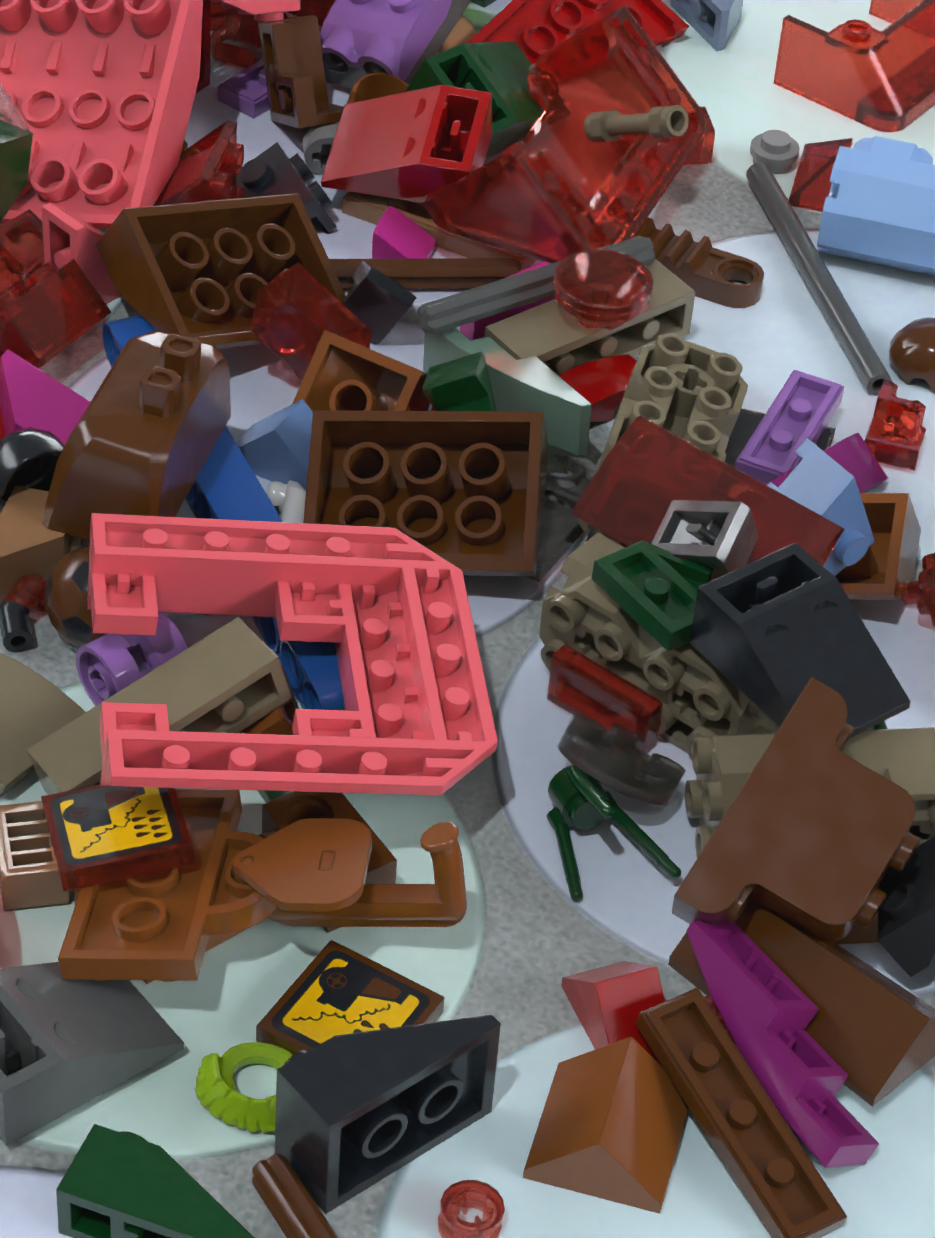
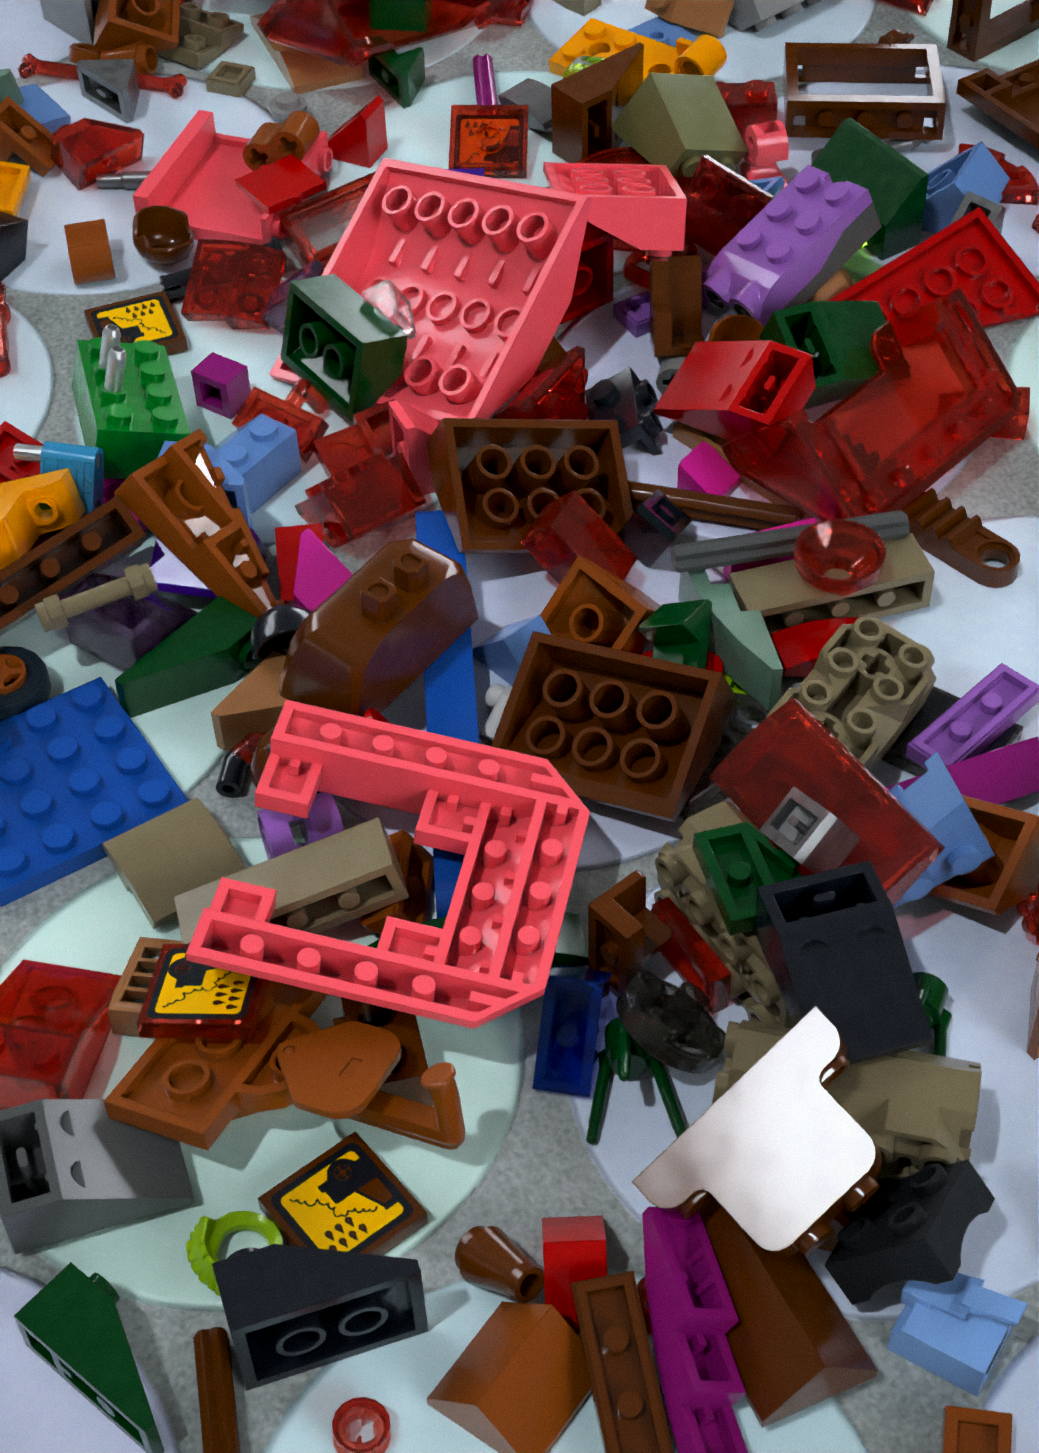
camera: 25 degrees right, 5 degrees up
dark tan bar [584,105,689,142] -> none
none -> reddish brown cone [455,1226,544,1303]
none -> clear blue slope [532,964,612,1097]
none -> reddish brown panel [588,870,672,1006]

